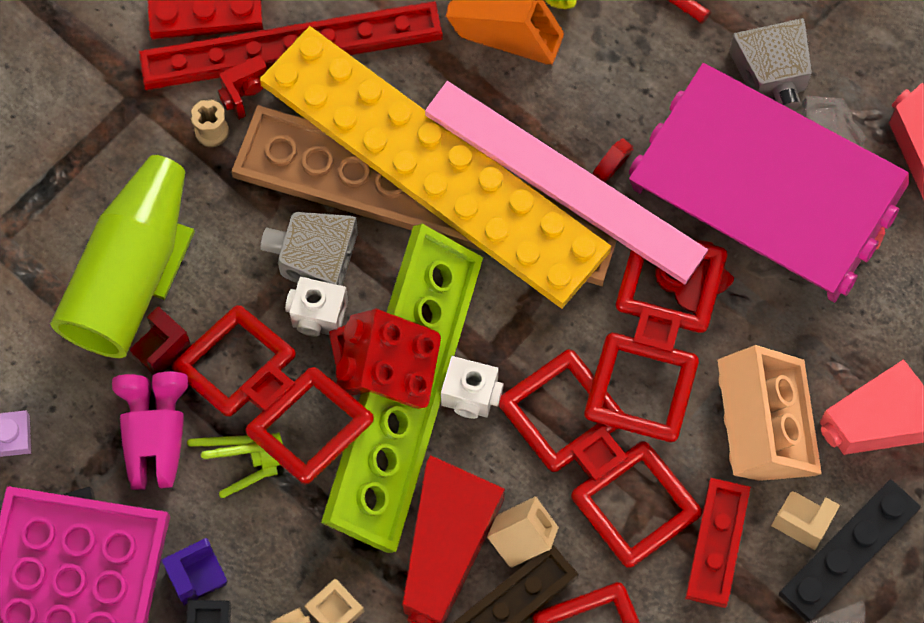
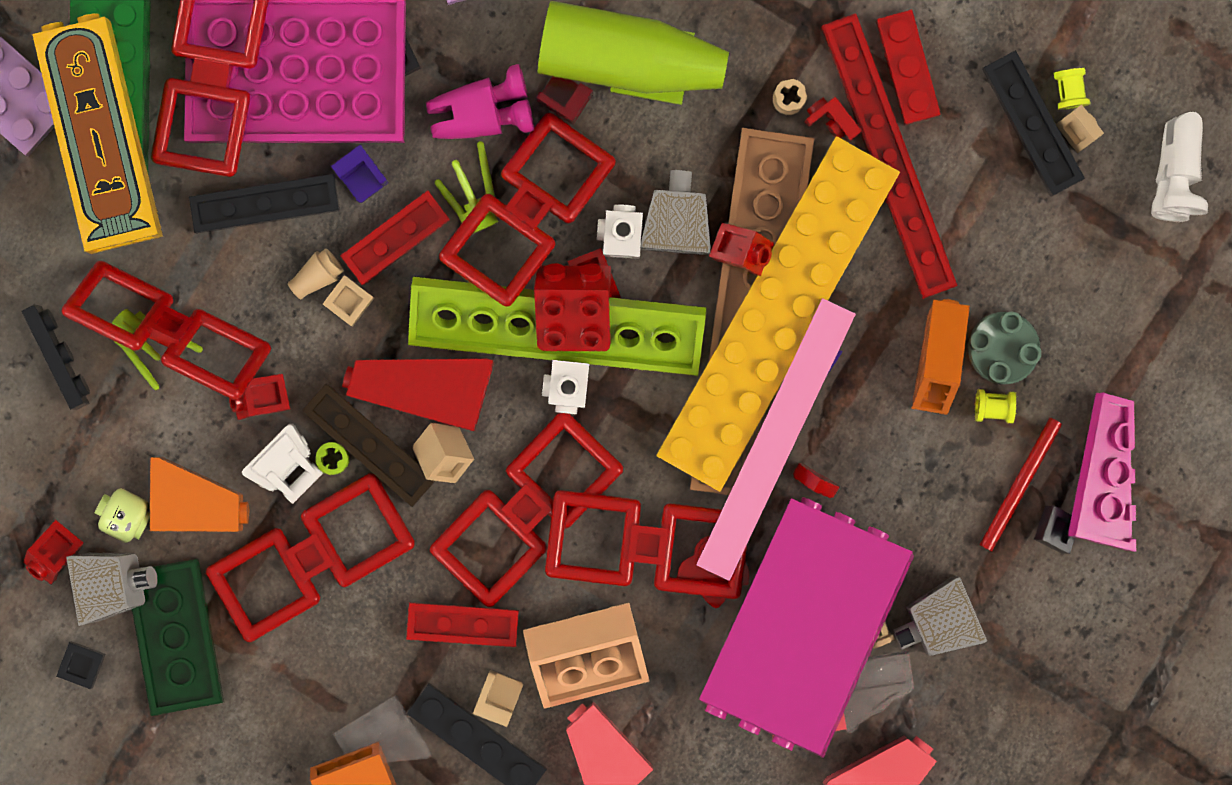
camera: 75 degrees right, 20 degrees up
none -> red plate [340,190,450,285]
none -> red bracket [709,223,774,276]

